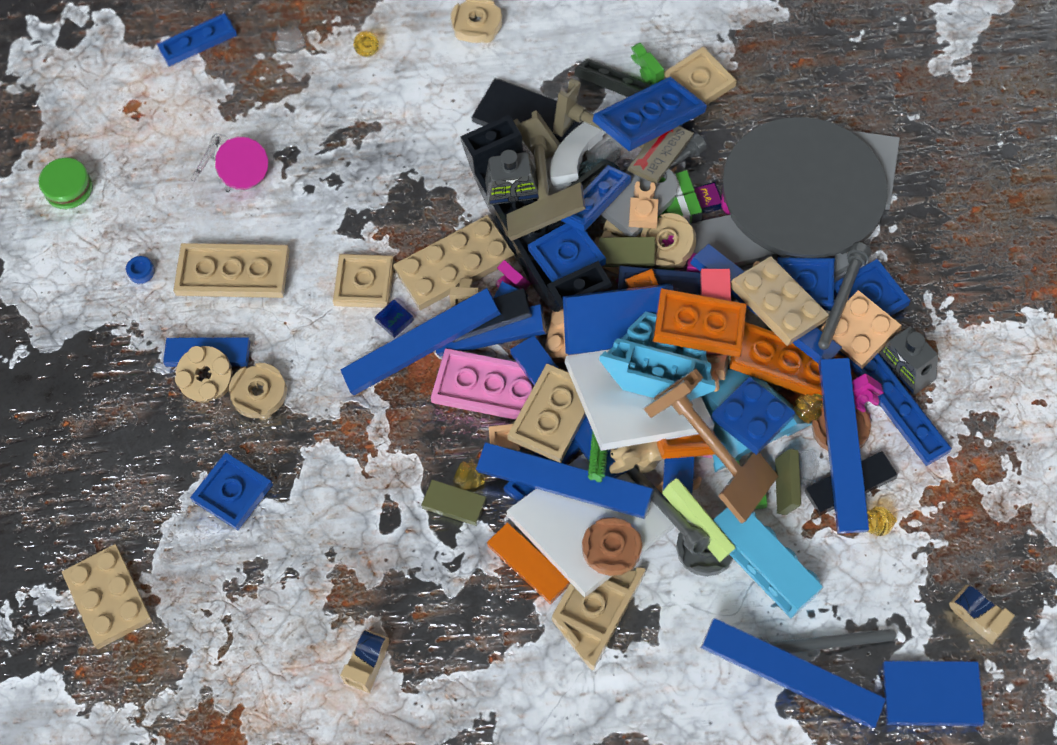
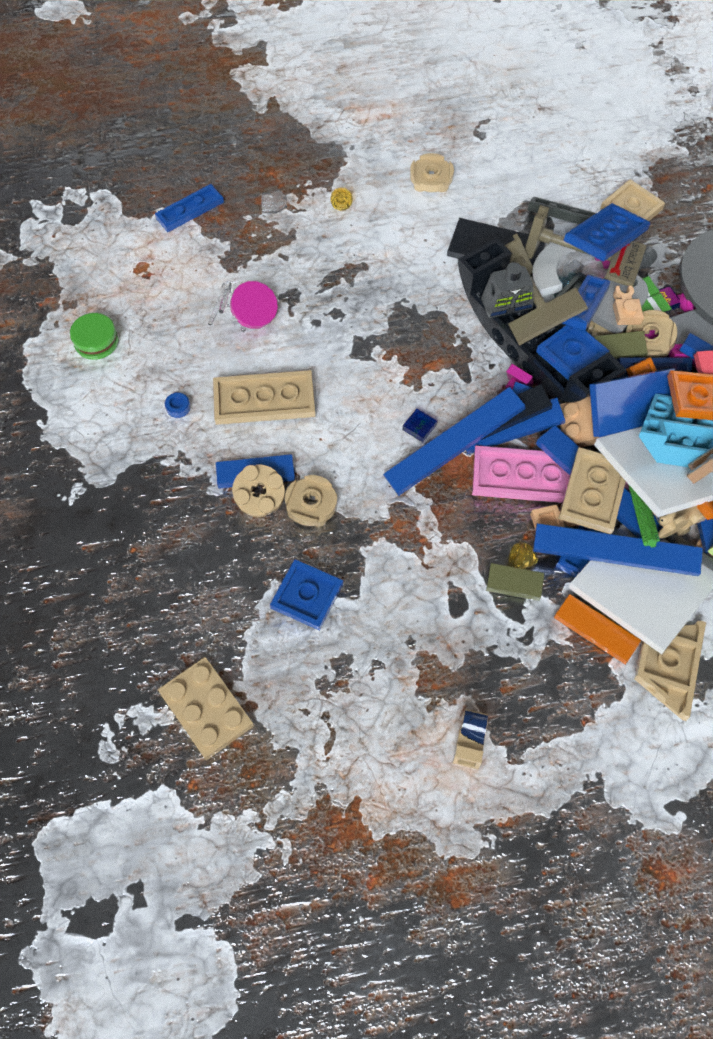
camera: 15 degrees left, 0 degrees up
tan tile [333,254,394,308] -> none
tan plate [393,215,515,311] -> none
tan tile [449,278,479,308] -> none
nougat tile [582,517,642,576] -> none
bright green plate [631,42,664,85] -> none

